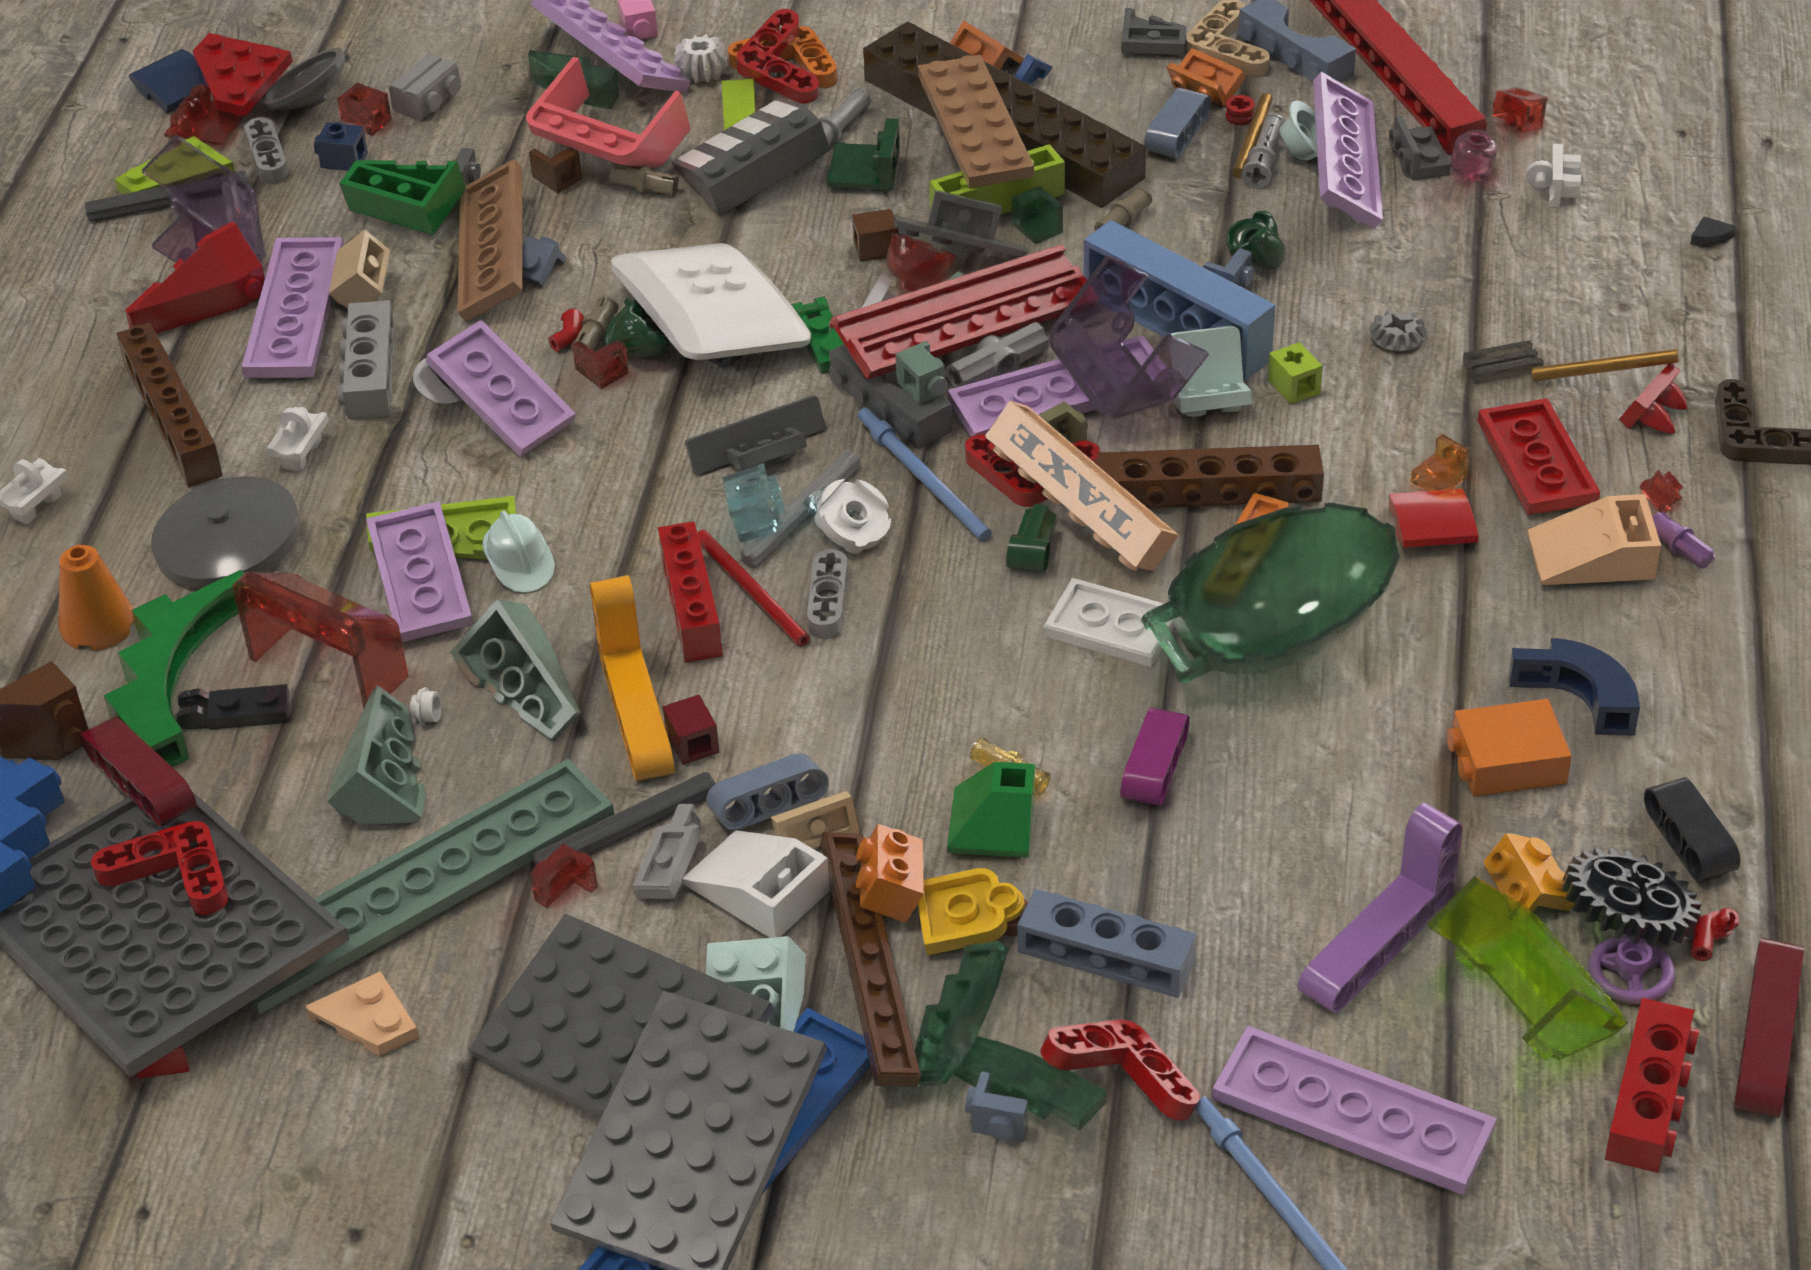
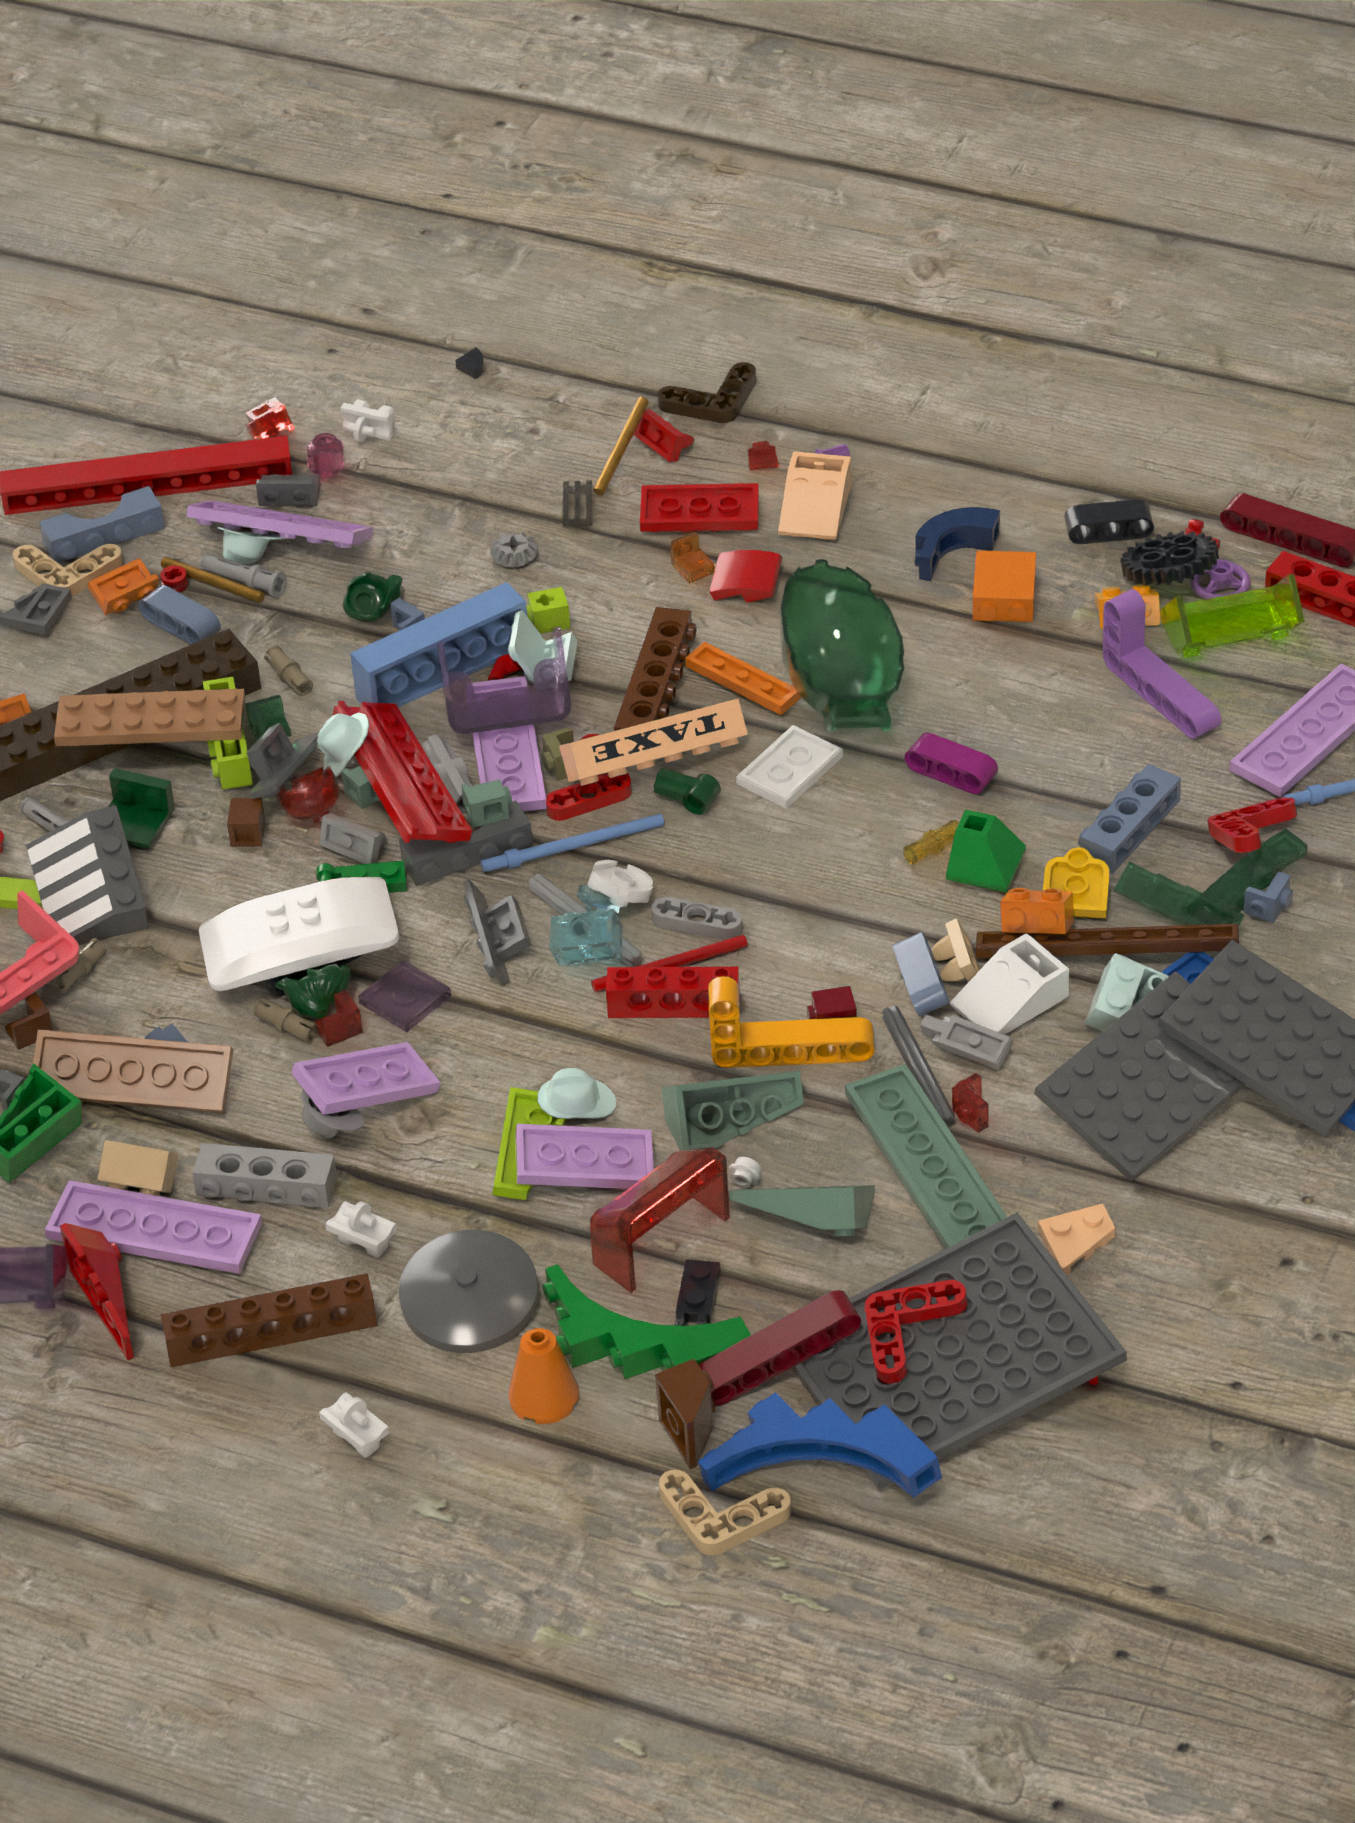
camera: 75 degrees left, 0 degrees up
red arm [548,308,584,352] -> none
blue tile [1014,54,1053,85] -> none
none -> light aqua piece [317,713,369,778]
none -> tile [358,960,451,1032]

